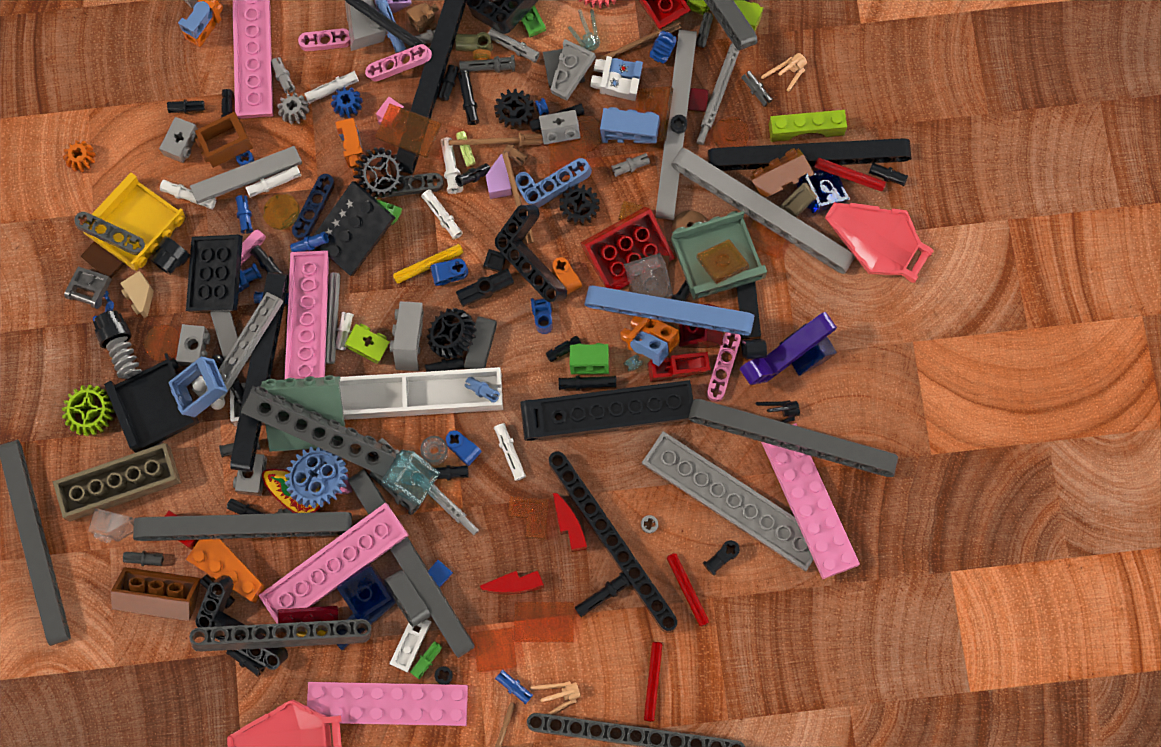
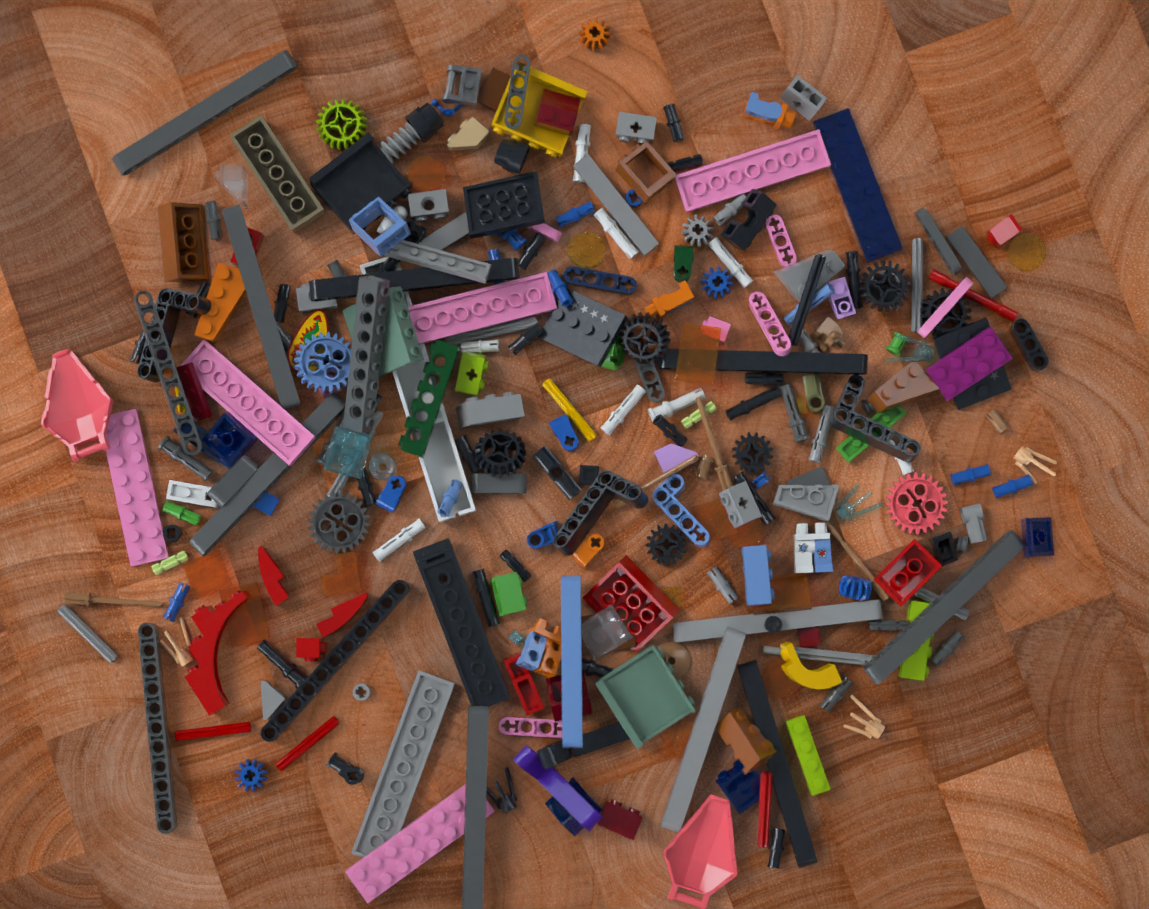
camera: 75 degrees right, 10 degrees up
clear orange tile [697,239,749,284] -> none
dark tan tile [779,183,817,217] -> none
none -> yellowish green axle [151,551,189,575]
none -> dark grey pin [157,435,213,481]
none -> red arch [185,590,251,716]
none -> blue gear [235,759,268,792]
none -> light grey slope [261,680,287,720]
none -> red brick [296,638,327,662]
none -> dark grey gear [307,491,370,554]
none -> dark green brick [398,340,460,458]
none -> black axle [508,324,543,355]
none -> dark red slope [534,89,580,136]
none -> dark red slope [598,799,643,841]
none -> dark green piece [673,245,694,283]
none -> black arch [720,189,777,251]
none -> yellow arch [780,642,842,689]

